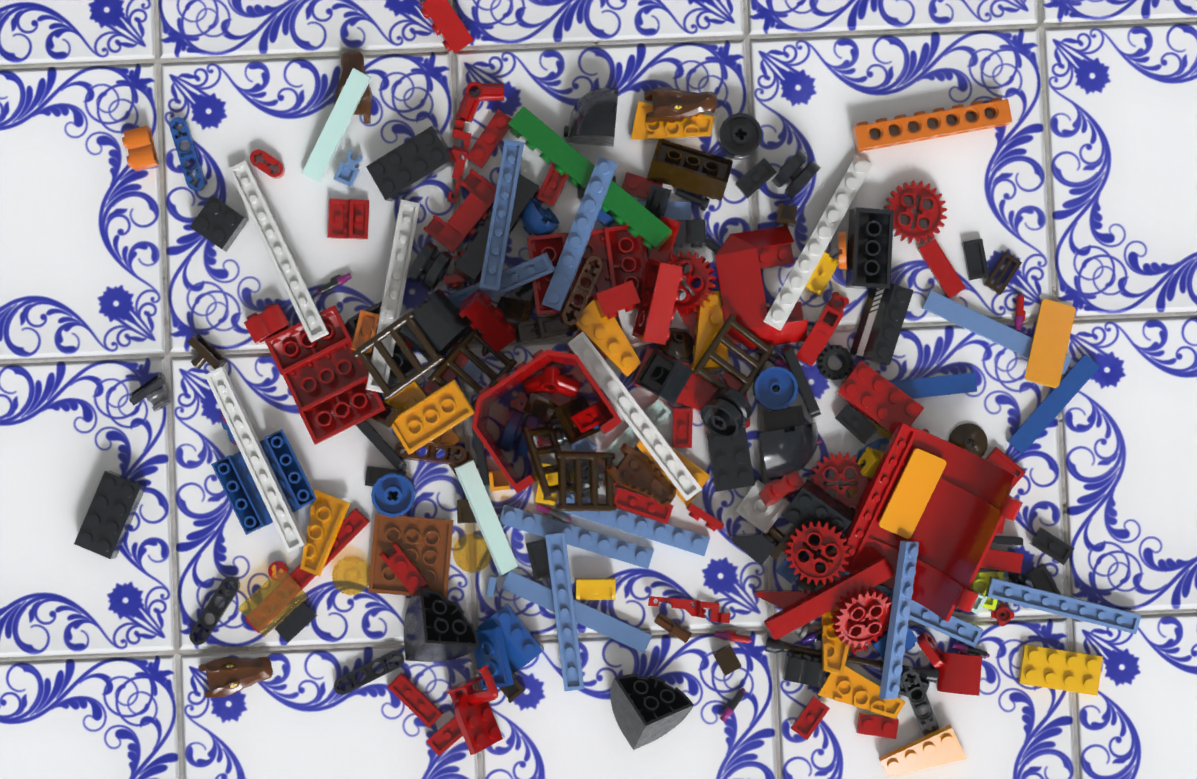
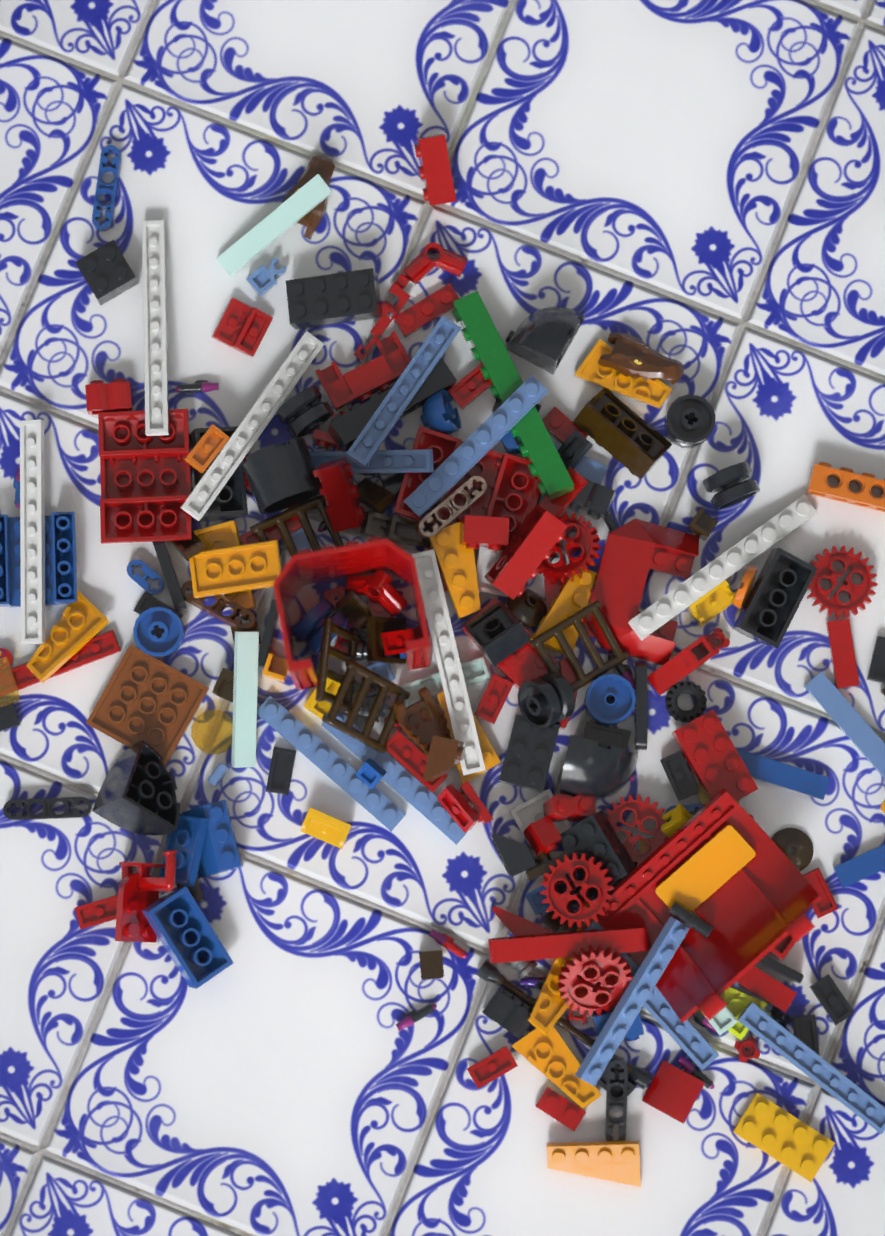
camera: 25 degrees right, 5 degrees down
orange brick [122,126,159,171] -> none
dark brown tile [188,334,227,369] -> none
red beam [250,149,285,179] -> none
clear yellow tile [332,556,370,595] -> none
dark brown bar [352,311,445,401] -> none
red hinge [379,542,428,596] -> none
red tile [387,672,443,728] -> none
medium blue tile [502,571,652,653] -> none
piece [535,503,572,523] -> none
medium blue plate [545,532,584,691] -> none
black brick [610,674,694,750] -> none
red piece [648,596,730,623] -> none
reddish brown axle [654,613,692,643] -> none
black piece [675,188,710,211] -> none
black plate [735,158,777,199] -> none
black slope [850,283,914,366] -> none
red beam [917,632,947,668] -> none
none -> blue beam [127,560,165,595]
none -> blue slope [142,886,234,989]
none -> blue plate [355,758,387,789]
none -> reddish brown slope [423,735,465,782]
none -> red plate [437,784,480,833]
none -> red brick [523,815,562,855]
none -> black pin [668,901,715,939]

